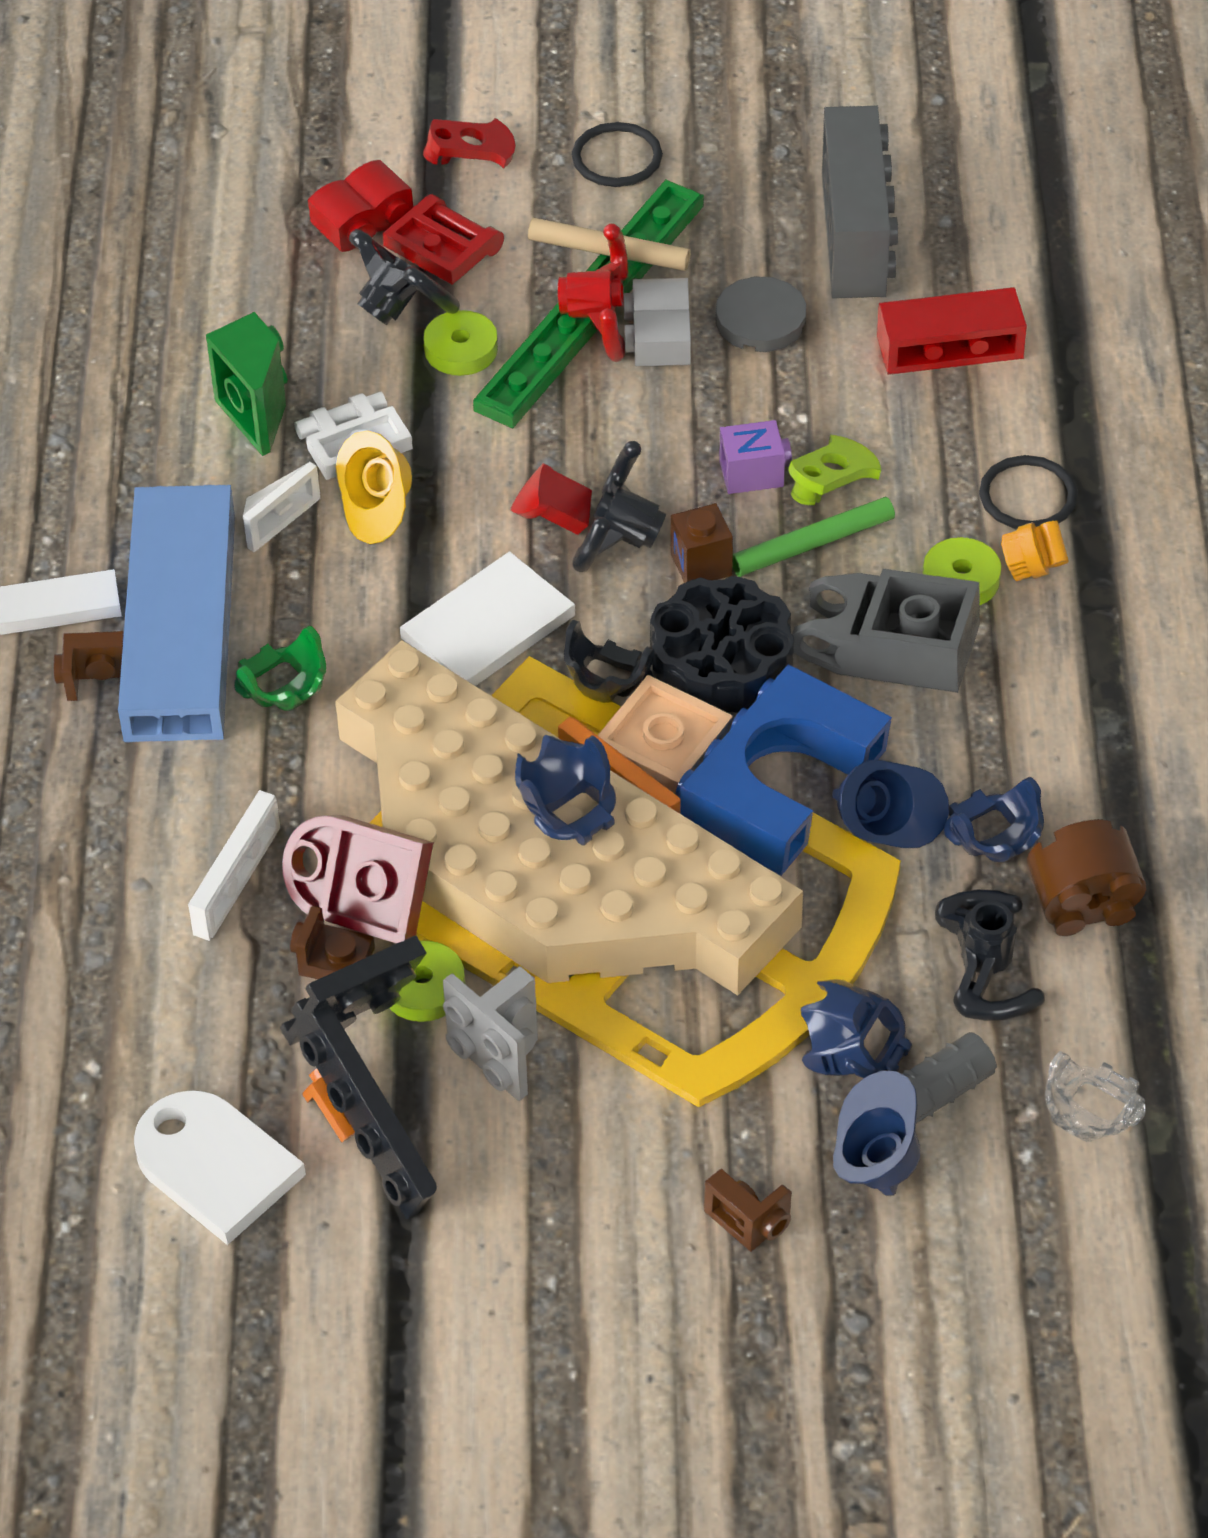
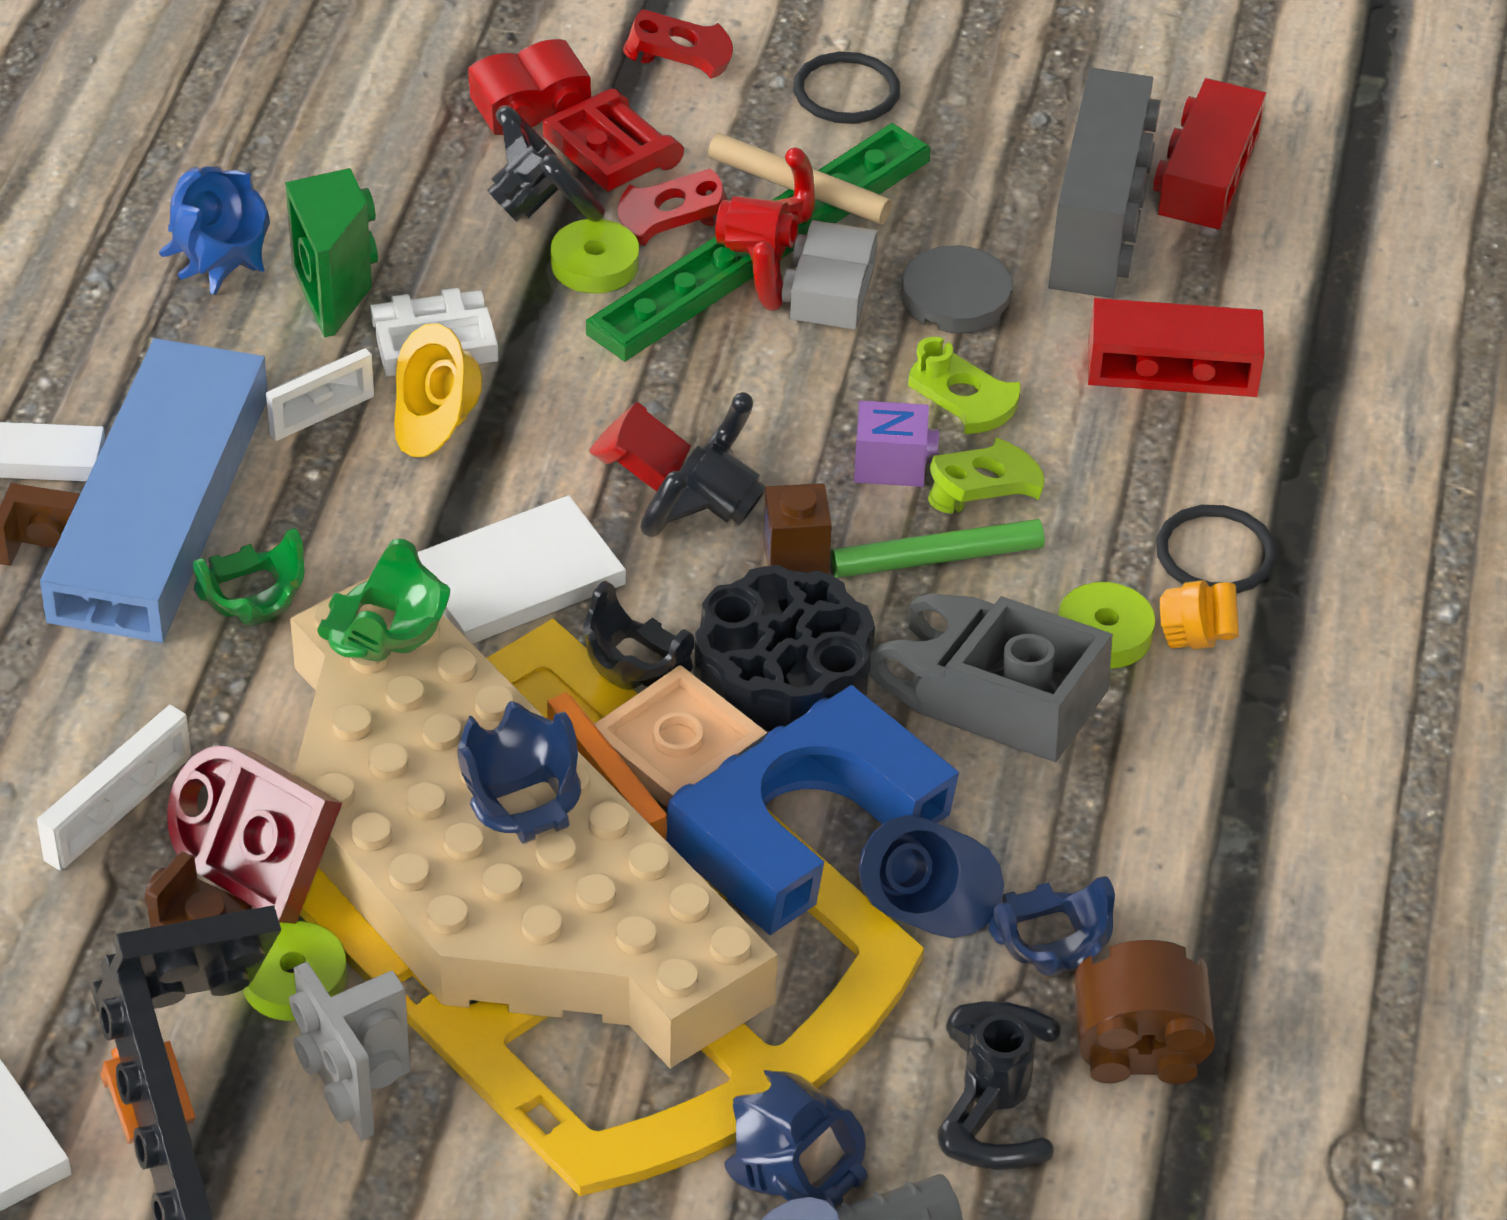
camera: 10 degrees right, 5 degrees down
none -> blue hair [159,166,270,295]
none -> green helmet [317,539,450,662]
none -> piece [618,168,728,246]
none -> lime piece [908,336,1020,434]
none -> red brick [1153,78,1267,230]

